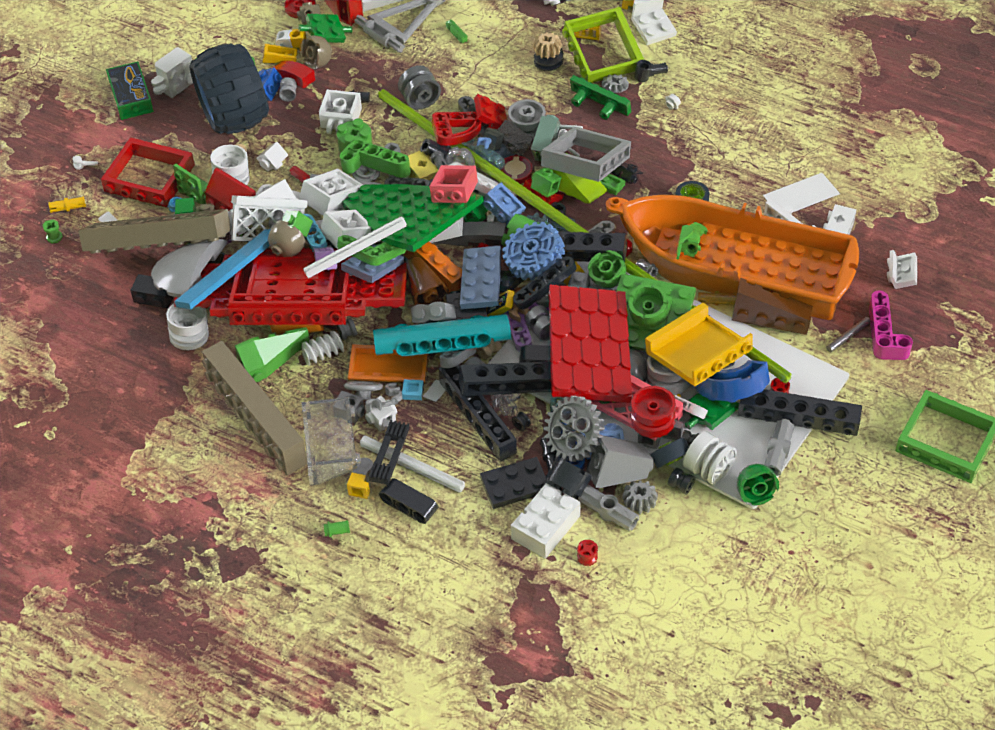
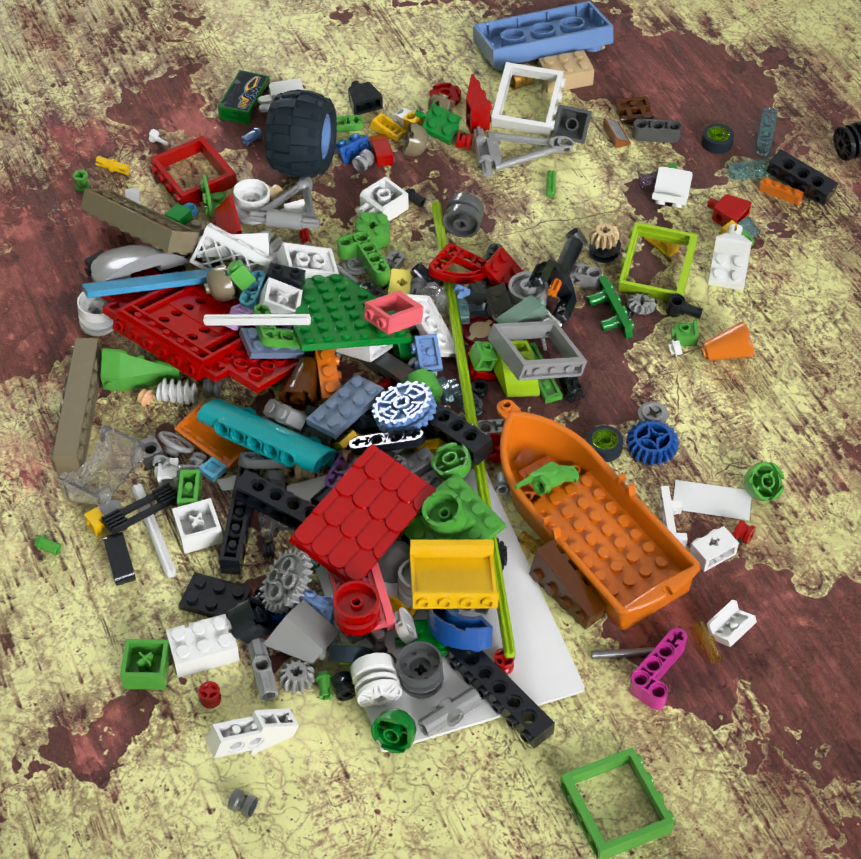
camera: 35 degrees right, 0 degrees up
none -> bright green brick [120,639,171,690]
none -> light nougat plate [137,388,154,407]
none -> white brick [172,498,223,554]
none -> bright green brick [177,470,203,507]
none -> white brick [205,708,299,758]
none -> flat silver wheel [227,788,258,818]
none -> medium blue pin [241,128,263,146]
none -> light grey piece [249,177,320,230]
none -> black brick [265,263,306,290]
none -> bright green pin [315,671,333,700]
none -> black torso [348,81,383,115]
none -> dark grey wheel [397,641,444,699]
none -> red wheel [456,132,473,150]
none -> black piece [529,227,588,324]
none -> light grey piece [570,262,602,290]
none -> blue gear [626,419,679,467]
none -> light grey gear [638,402,668,424]
none -> bright green brick [671,320,699,346]
none -> clear yellow pin [692,621,723,664]
none -> orange cone [701,322,755,361]
none -> red wheel [732,520,756,544]
none -> bright green cylinder [744,462,784,501]

